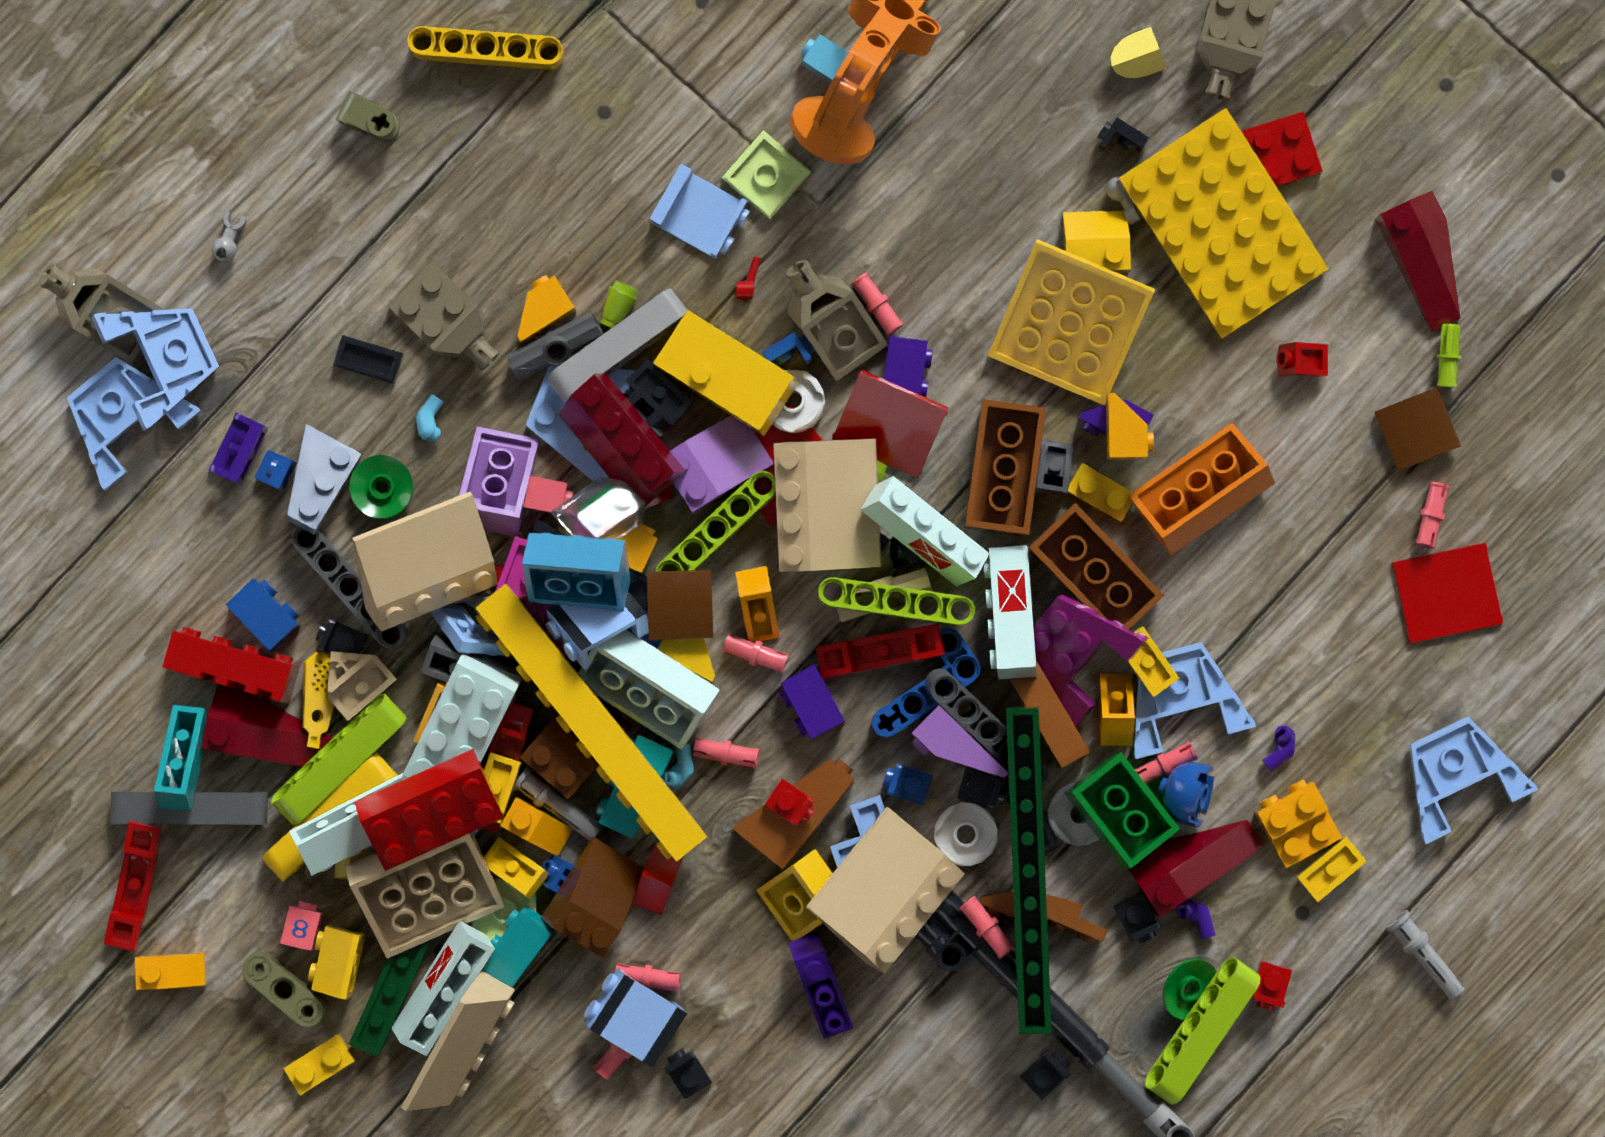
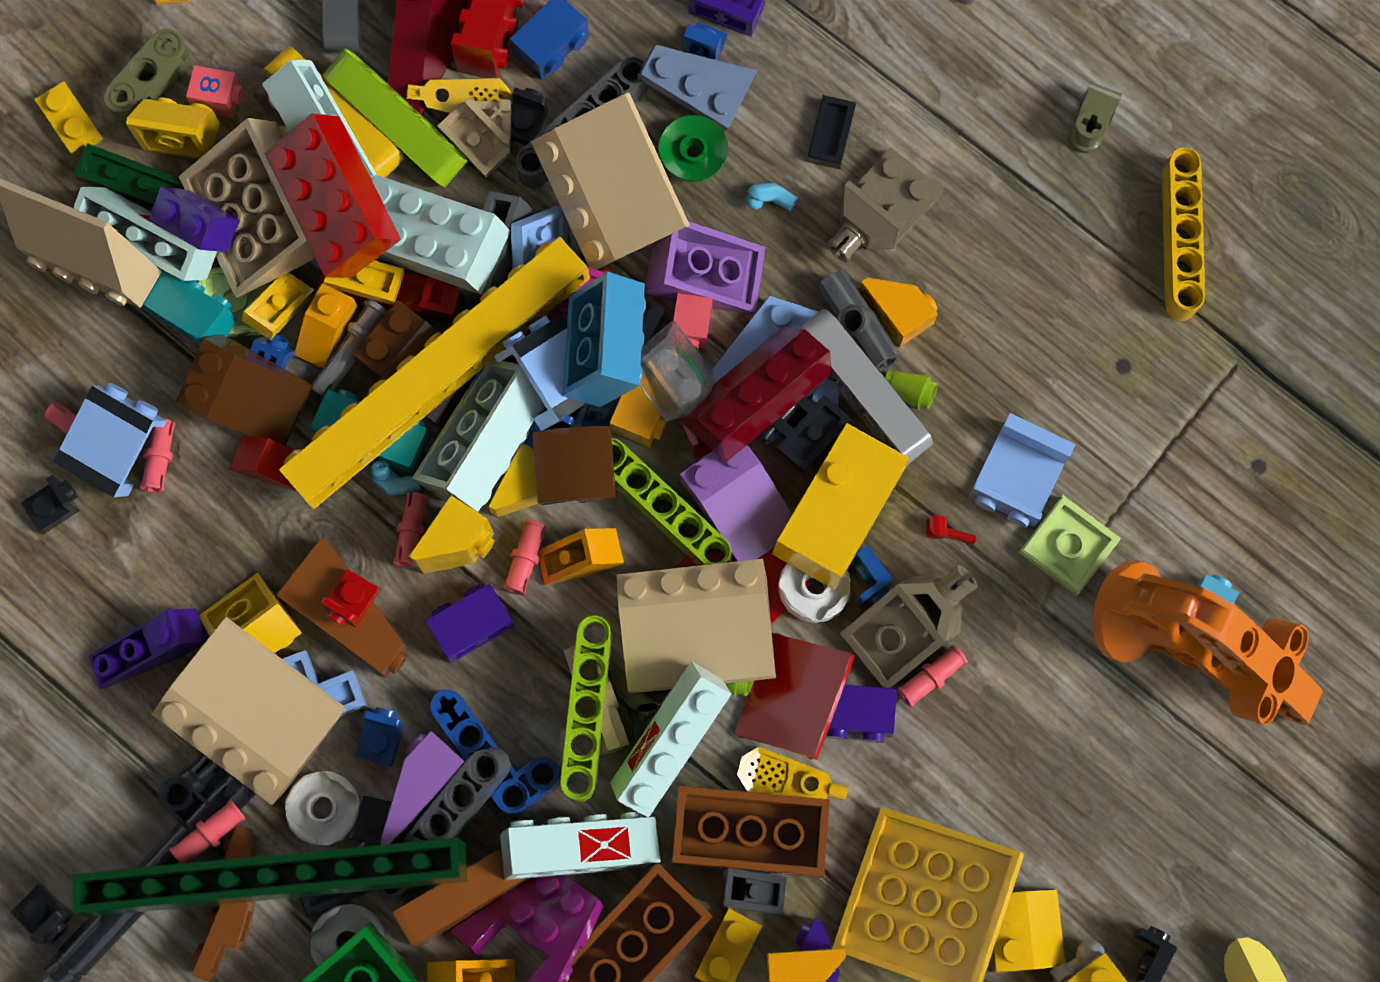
camera: 85 degrees right, 10 degrees down
red slope [816,623,945,678] -> none
none -> dark purple brick [149,187,239,252]
none -> yellow slope [409,496,495,574]
none -> yellow piece [737,747,848,801]

